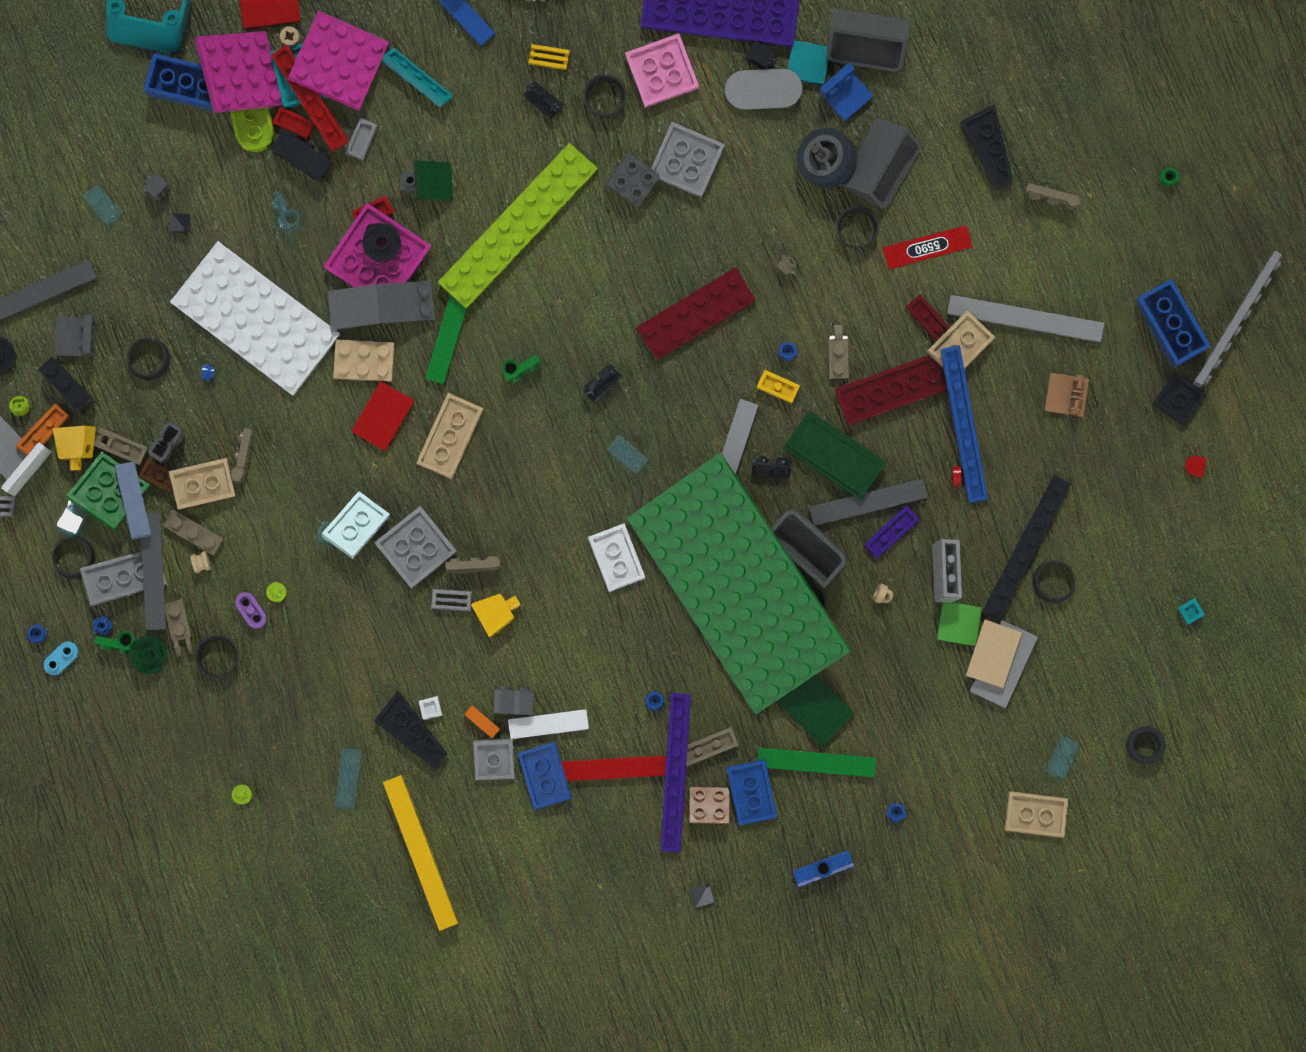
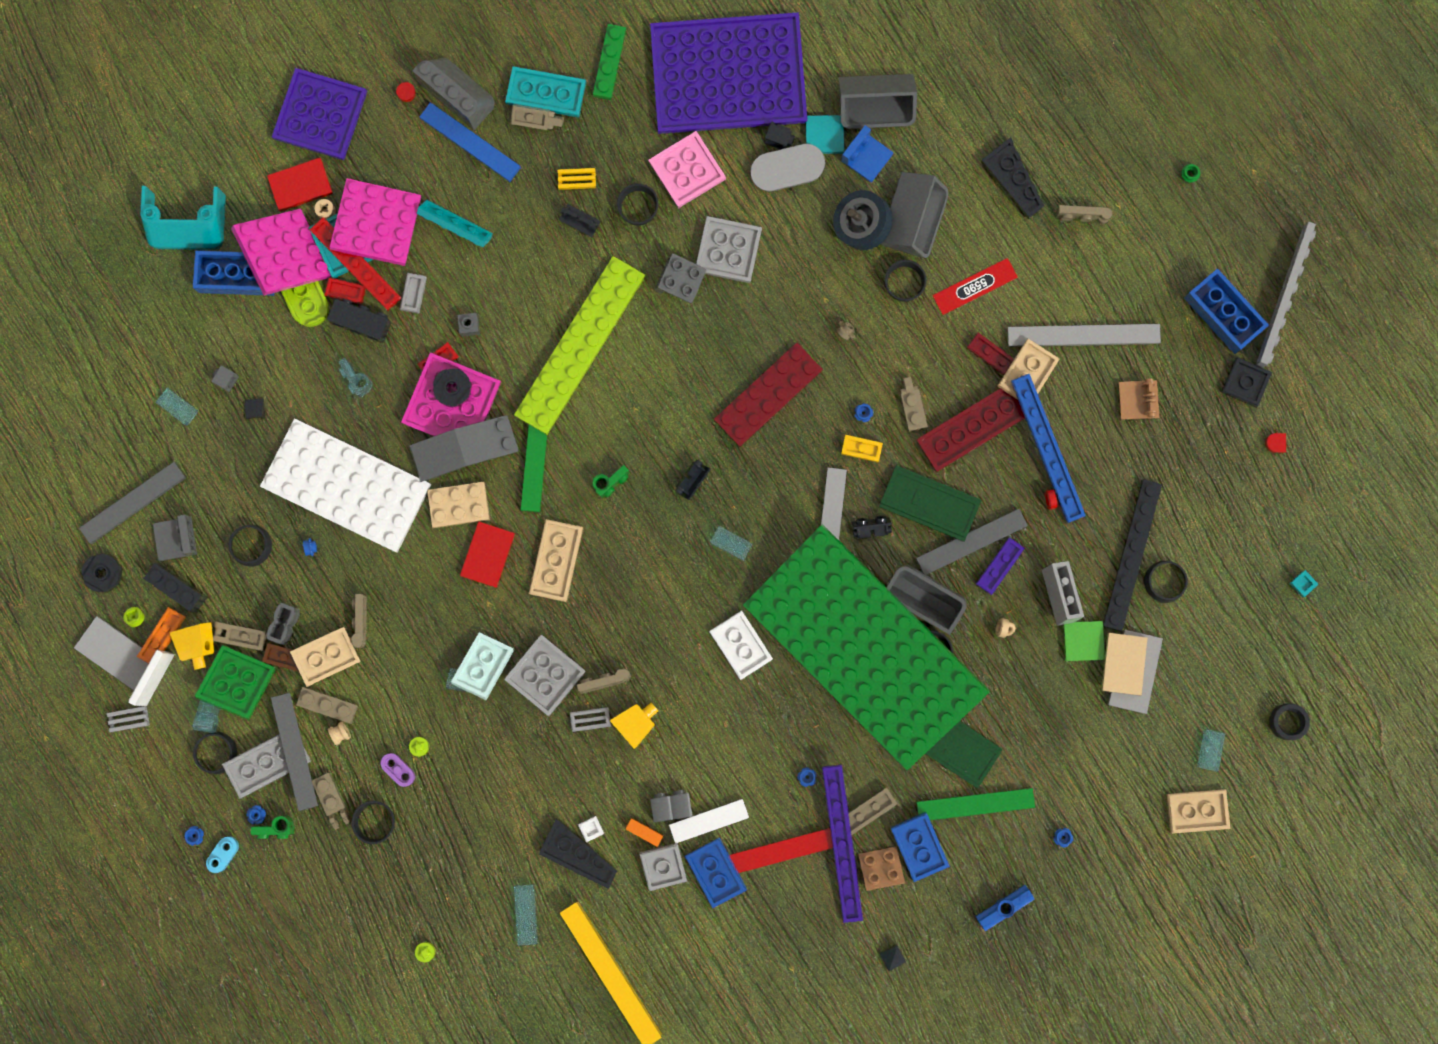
camera: 10 degrees left, 0 degrees up
sand blue tile [115,462,151,540] -> none
dark green tile [128,635,167,675] -> none
dark green tile [414,160,453,202] -> none

